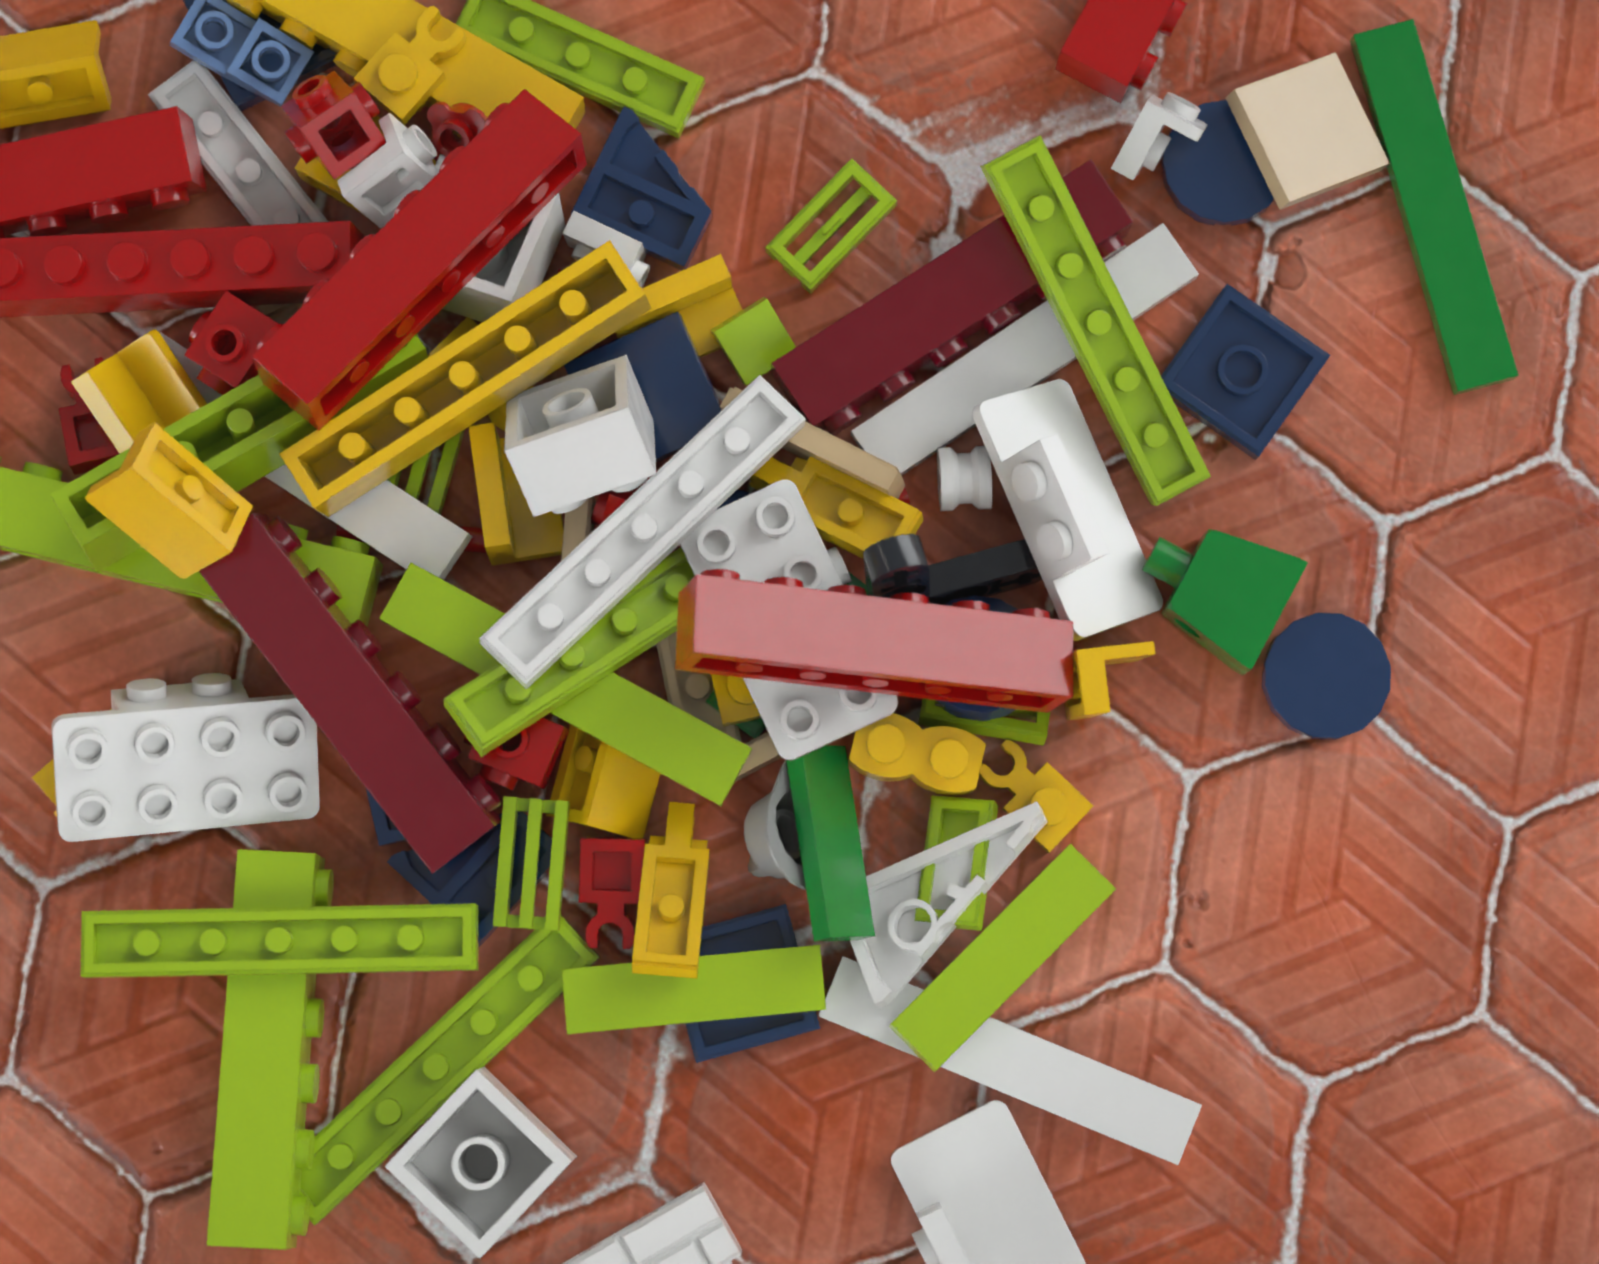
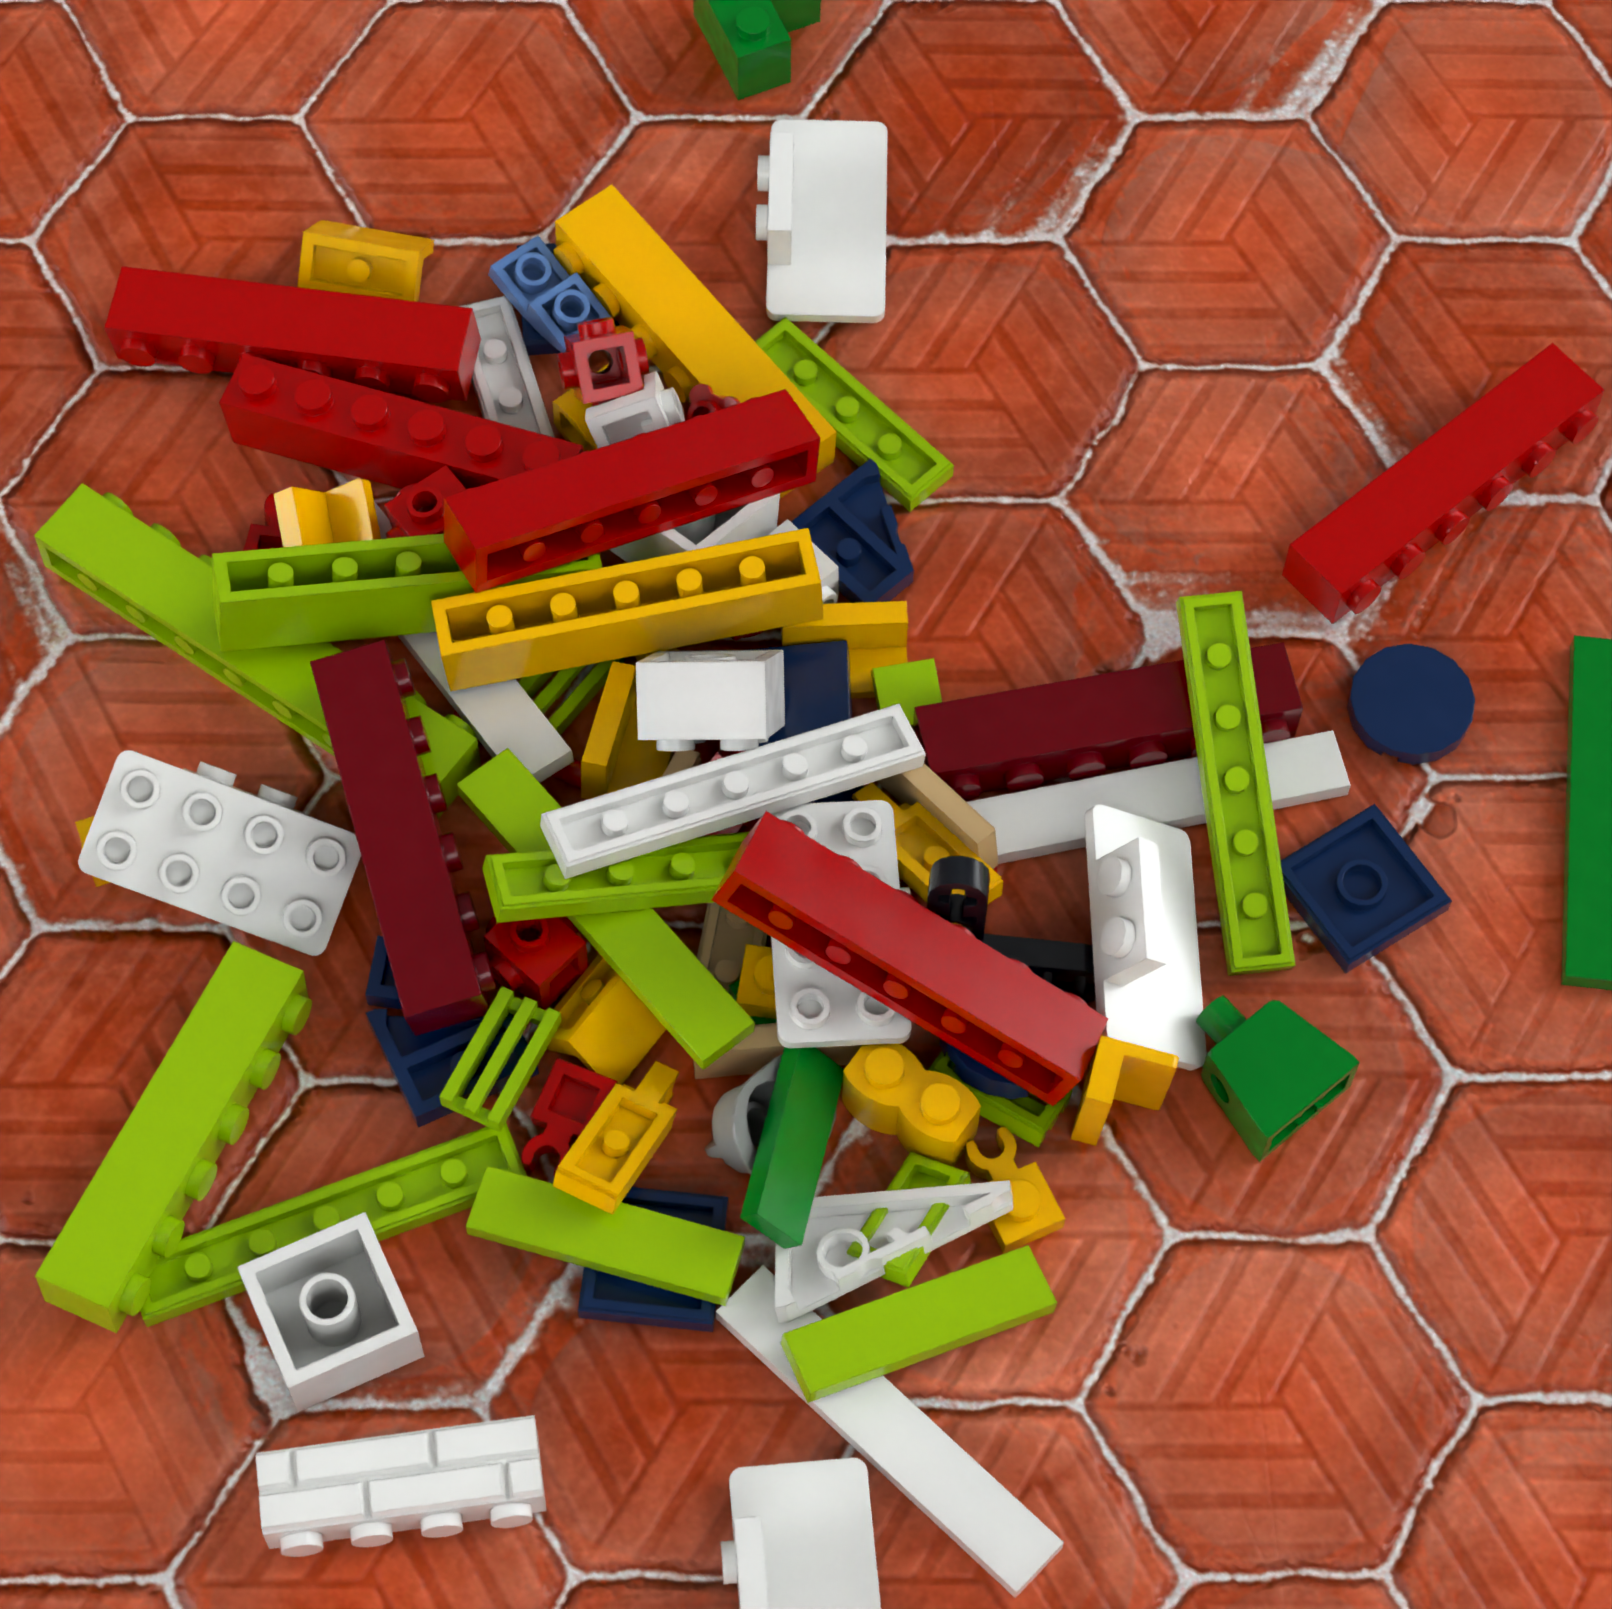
camera: 20 degrees right, 20 degrees down
lime tile [81,903,478,978] -> none
yellow panel [85,422,253,579] -> none
yellow plate [353,5,466,125] -> none
lime tile [765,158,897,294] -> none
white wheel [937,446,992,511] -> none
white bracket [1111,92,1207,180] -> none
tan tile [1226,52,1390,210] -> none
dark blue tile [1262,613,1391,740] -> none

